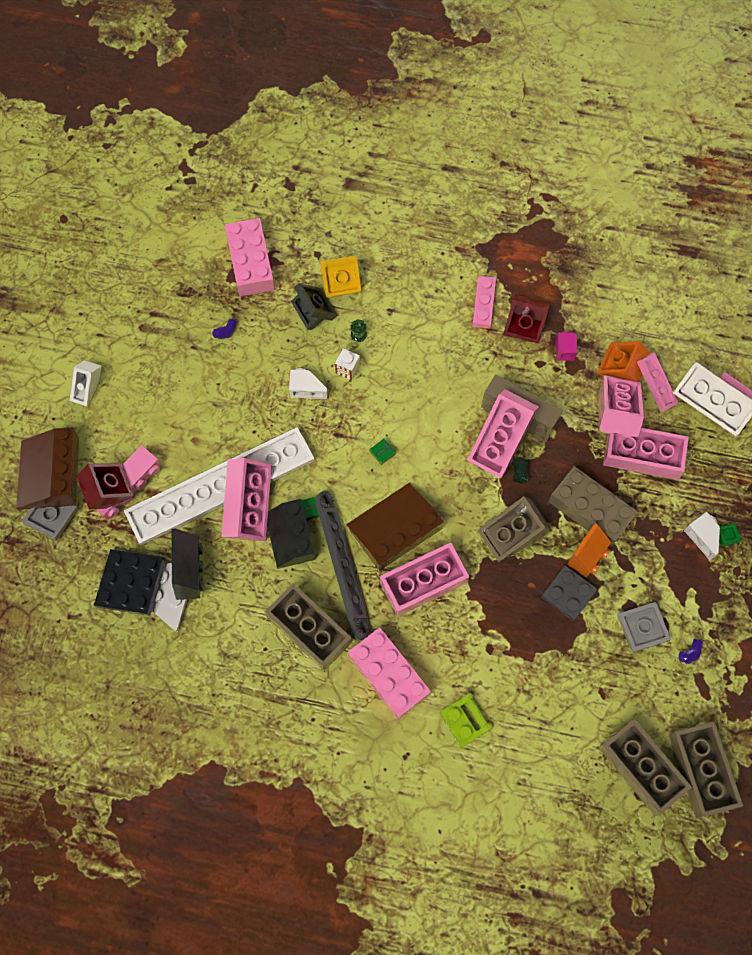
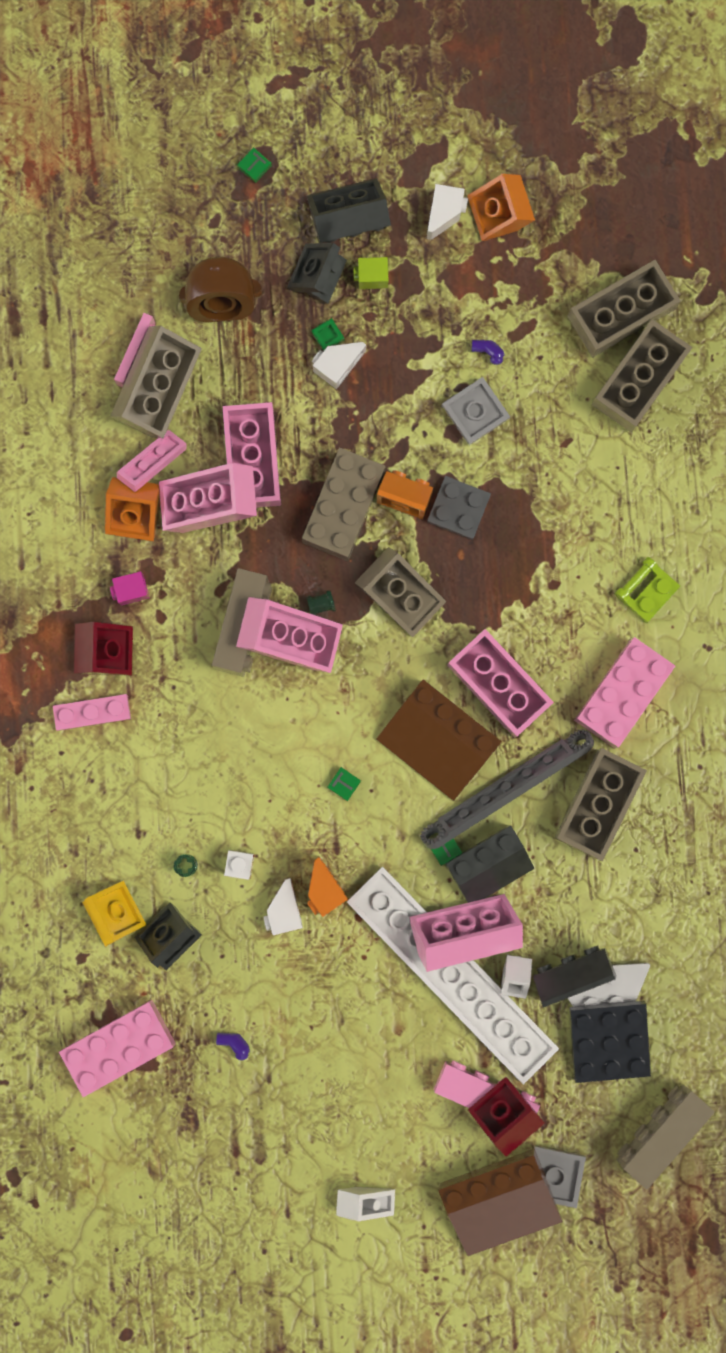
camera: 110 degrees left, 15 degrees up
none -> orange slope [307,857,348,917]
none -> white brick [501,955,532,999]
none -> dark tan brick [616,1084,715,1190]

